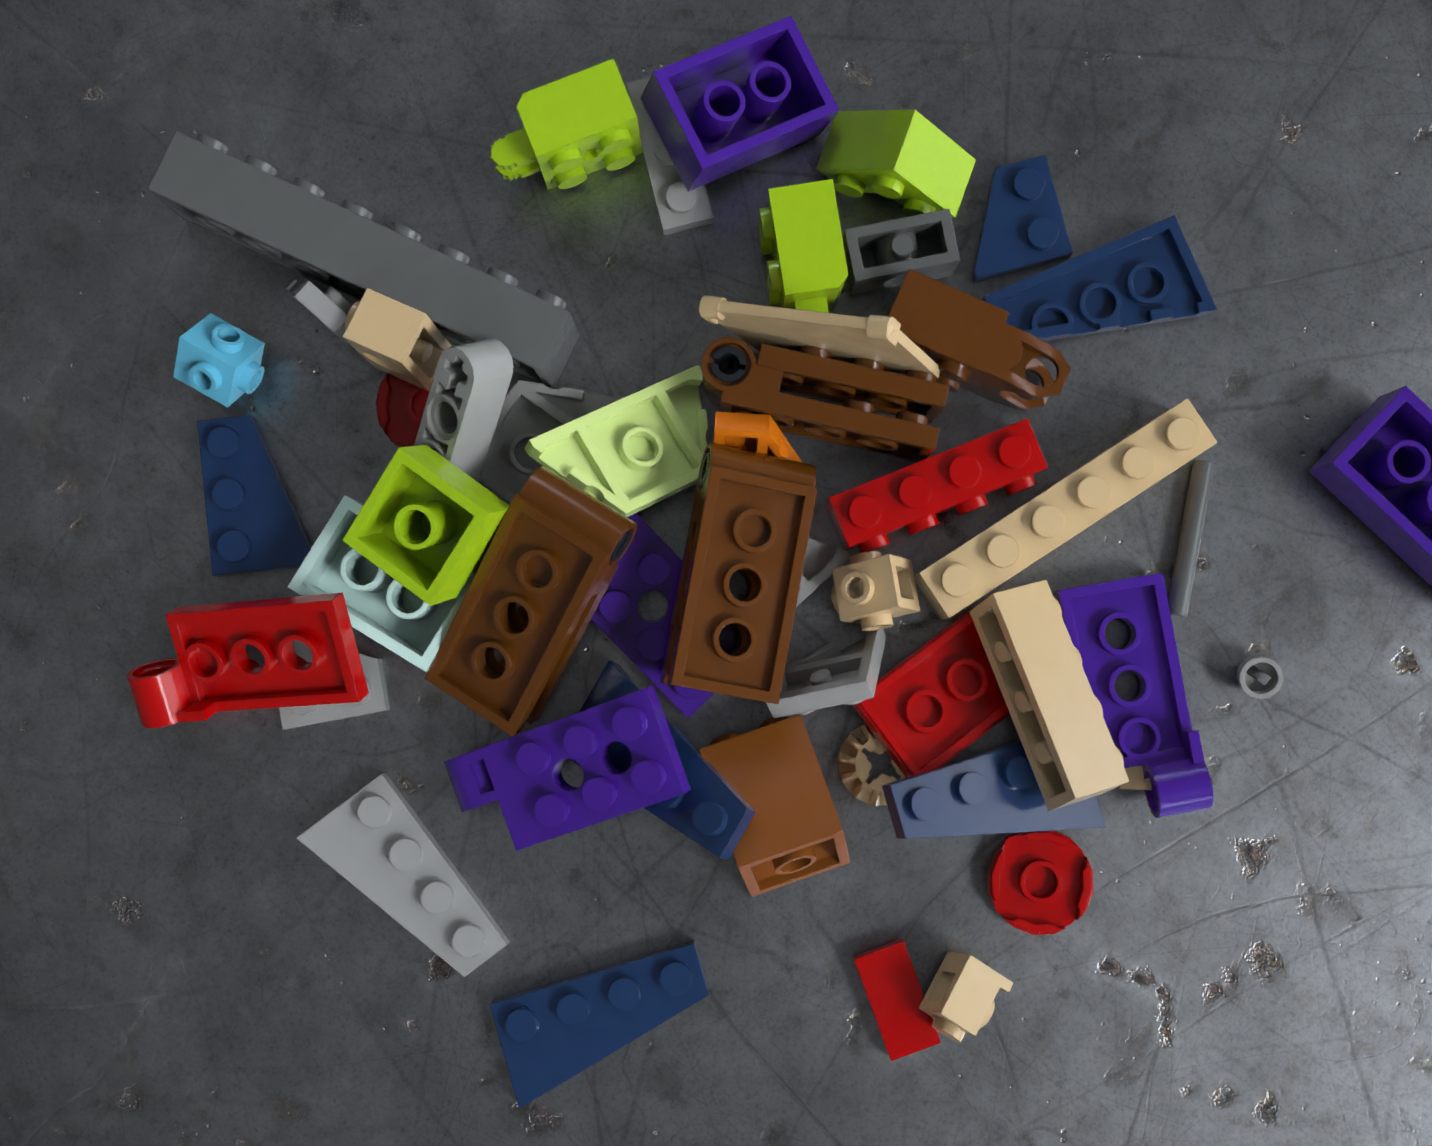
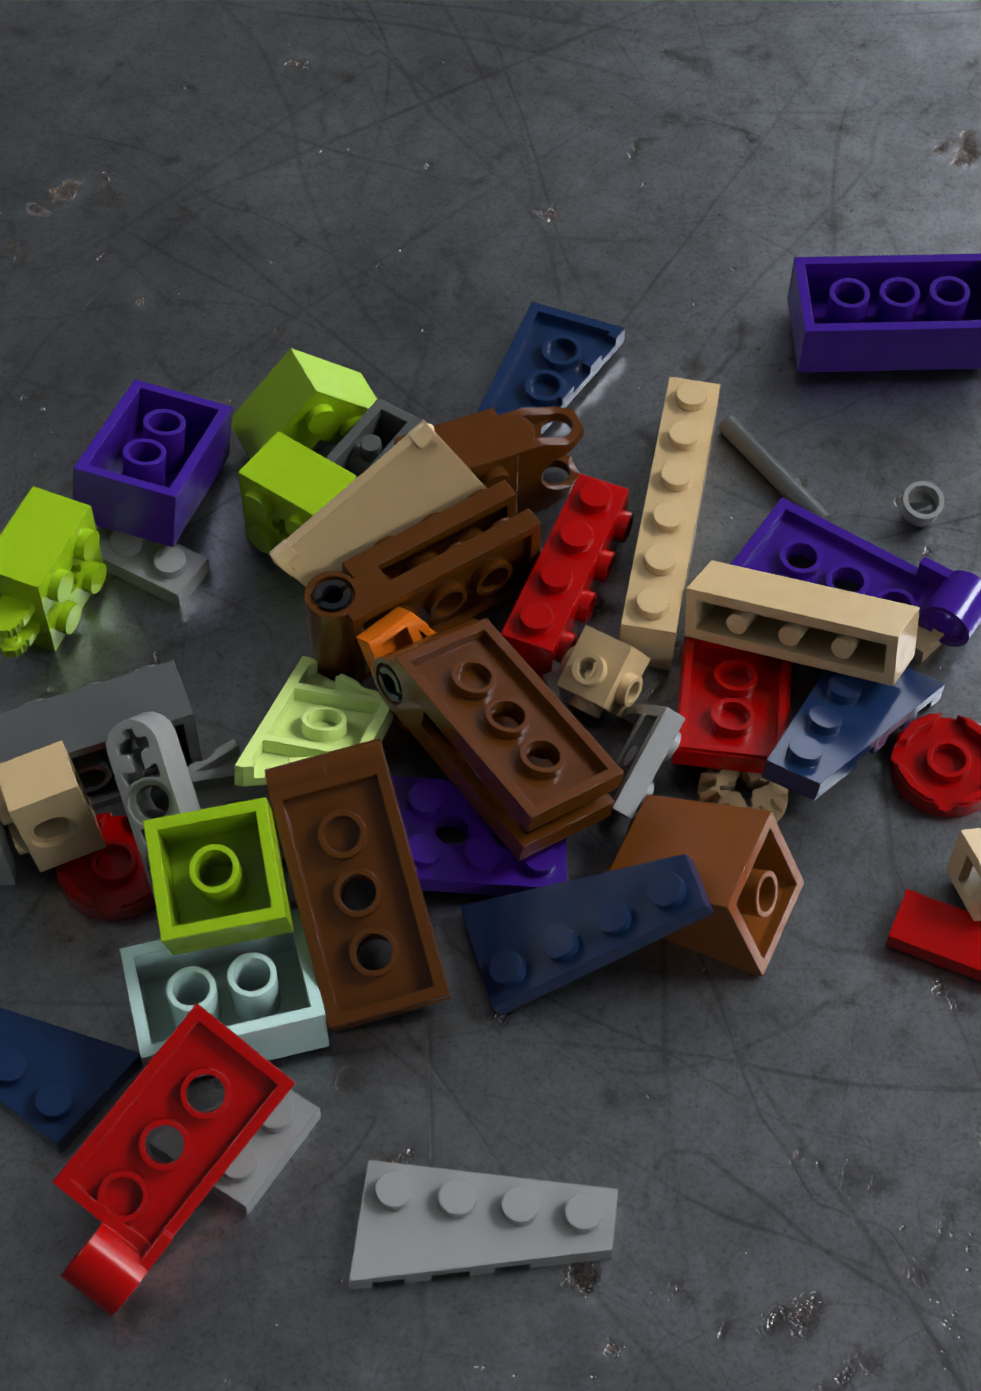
camera: 50 degrees left, 30 degrees down
dark purple hinge [444,685,691,851] -> none
dark blue wing [490,940,709,1109] -> none
dark blue wing [971,155,1073,283] -> none

